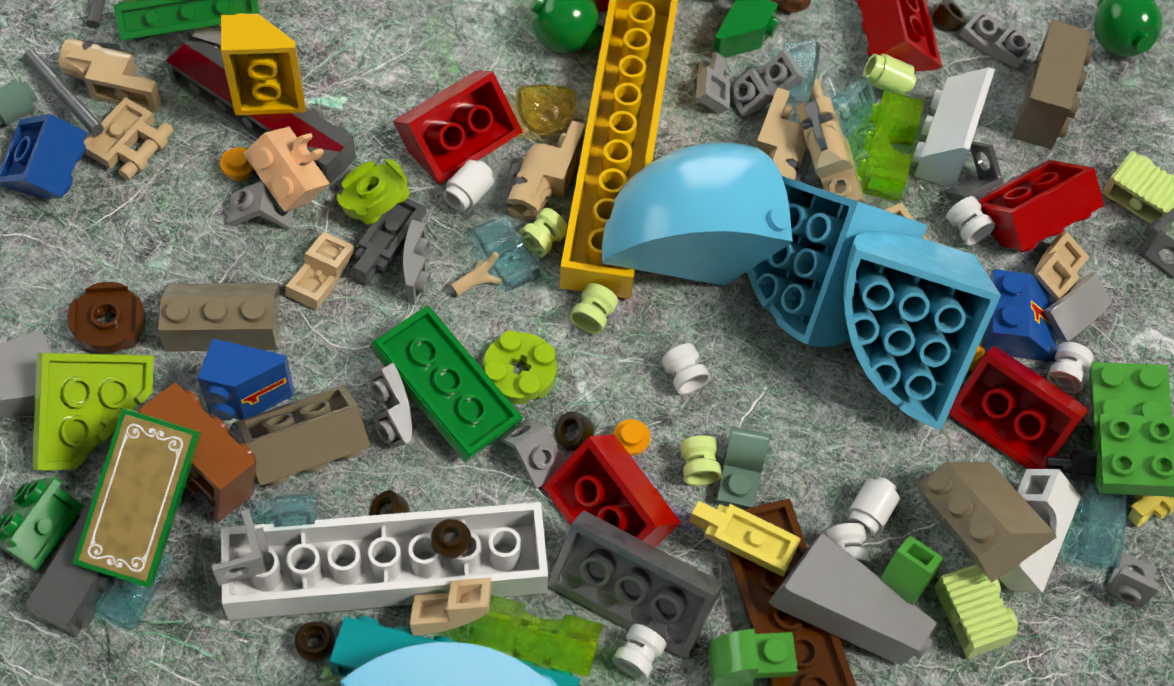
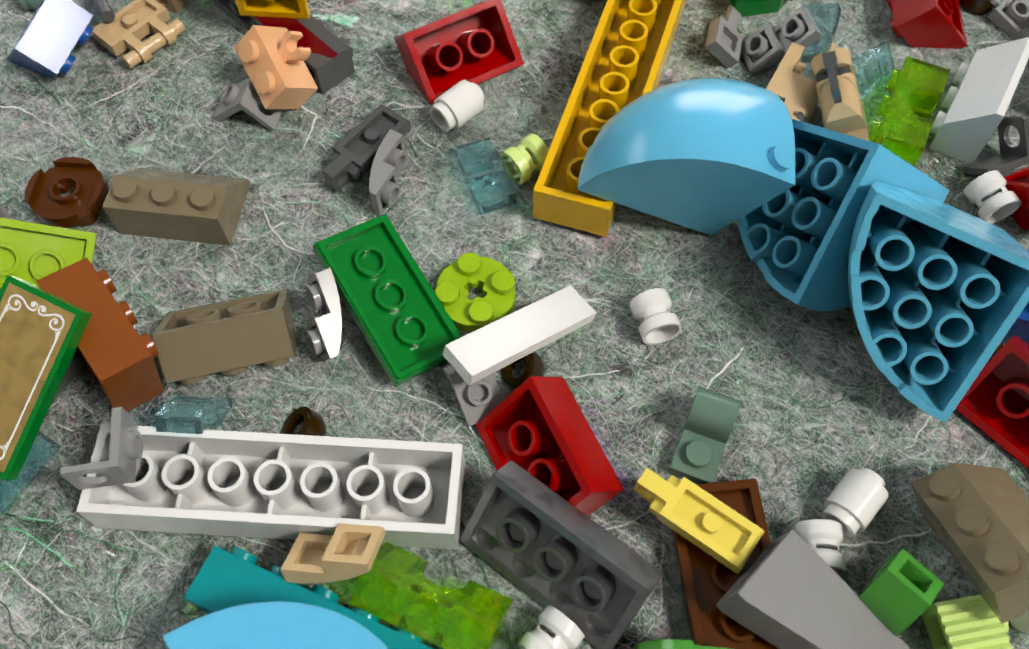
camera: 15 degrees right, 0 degrees up
blue slope [197,338,295,421] -> none
light orange plate [220,147,254,181] -> none
tan slope [285,232,355,310] -> none
dark brown plate [294,621,336,662] -> none
lime plate [337,159,410,225] -> none
dark brown plate [431,519,471,559] -> none
tan bar [450,252,502,297] -> none
tan plate [505,121,585,221] -> none
clear yellow helmet [515,85,576,135] -> none
yellowish green wheel [570,283,618,334] -> none
light orange plate [613,419,651,456] -> none
yellowish green wheel [680,435,722,486] -> none
yellowish green brick [863,54,916,97] -> none
none -> white tile [442,285,597,385]

